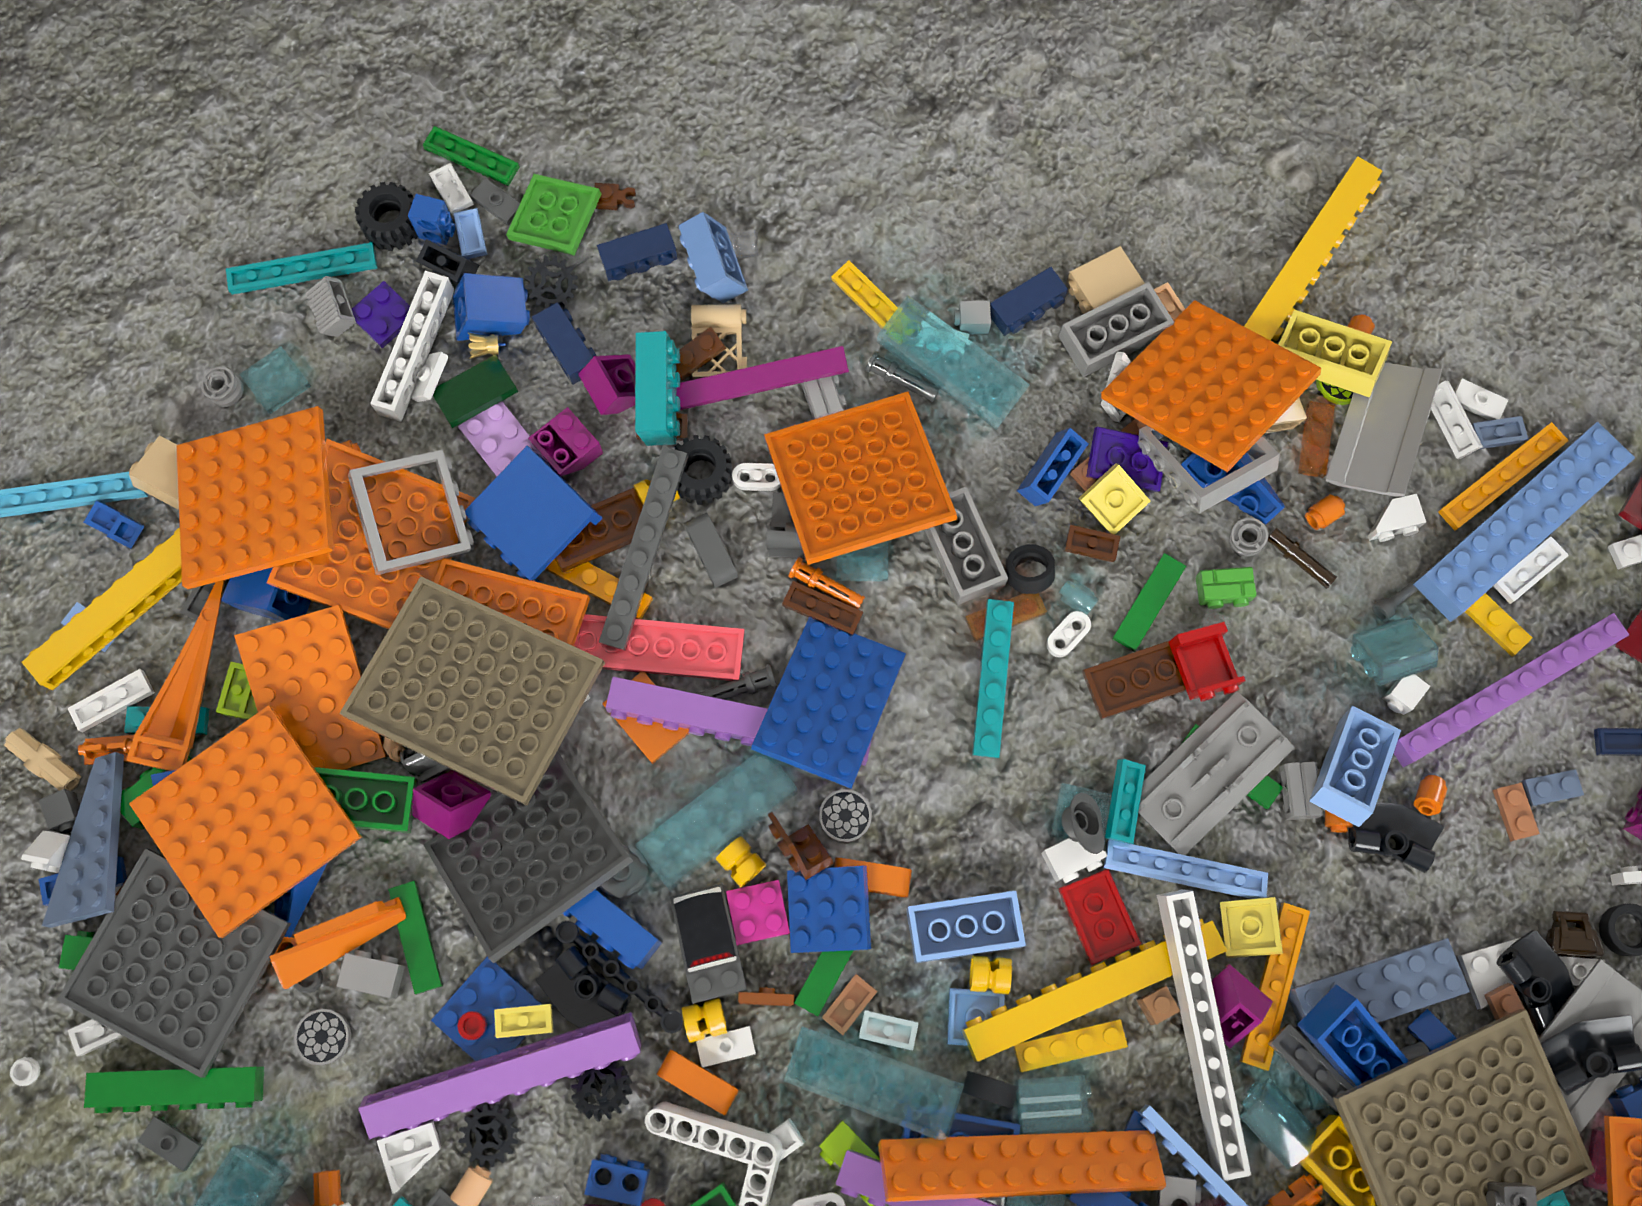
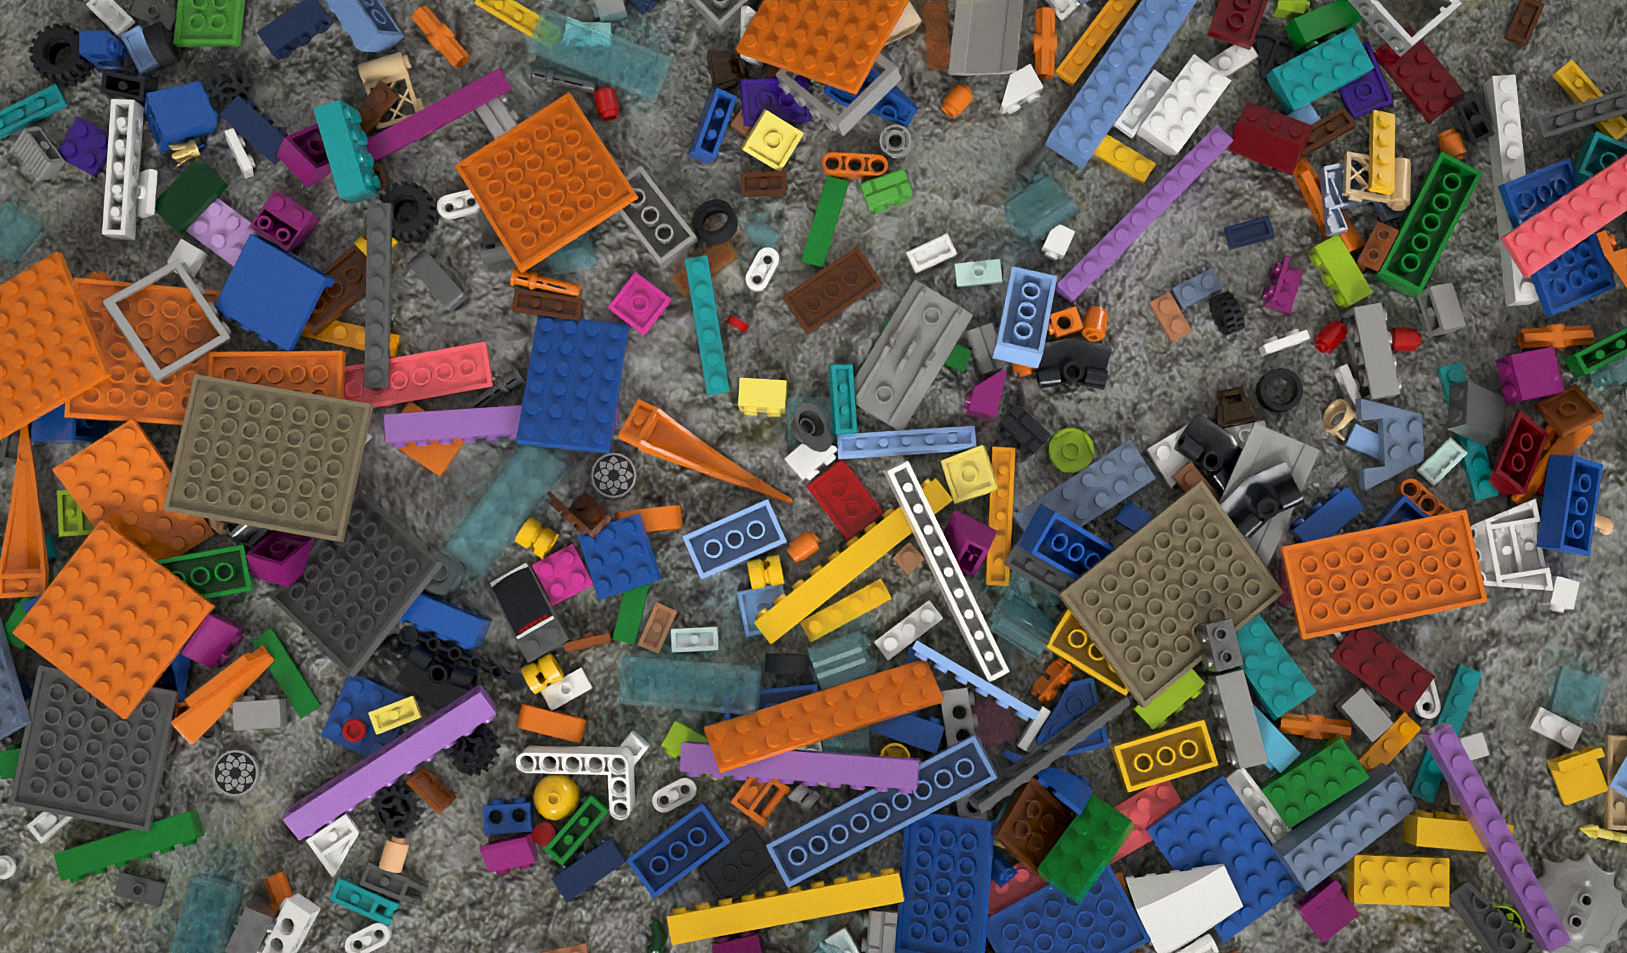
camera: 10 degrees left, 10 degrees up
red panel [1169,622,1246,702] -> none
dark brown pin [1267,527,1337,589] -> none
none -> black tyre [143,22,180,68]
none -> white brick [167,239,208,277]
none -> magenta slope [181,614,246,669]
none -> white plate [225,128,256,179]
none -> dark orange plate [406,766,457,815]
none -> orange piece [411,5,470,69]
none -> yellow cylinder [533,774,581,821]
none -> red brick [593,85,620,121]
none -> dark pink plate [607,272,672,336]
none -> orange plate [618,399,793,504]
none -> dark brown piece [707,50,749,92]
none -> red tile [726,314,750,333]
none -> light yellow brick [738,378,787,417]
none -> orange brick [786,530,821,563]
none -> orange beam [822,152,888,180]
none -> white plate [874,600,943,660]
none -> white plate [906,233,957,274]
none -> light aqua plate [954,259,1002,288]
none -> magenta slope [963,370,1007,421]
none -> black brick [997,403,1052,456]
none -> orange piece [1032,7,1057,80]
none -> orange brick [1047,306,1083,340]
none -> lime tile [1048,428,1094,474]
none -> white brick [1136,54,1231,159]
none -> black tyre [1209,291,1245,336]

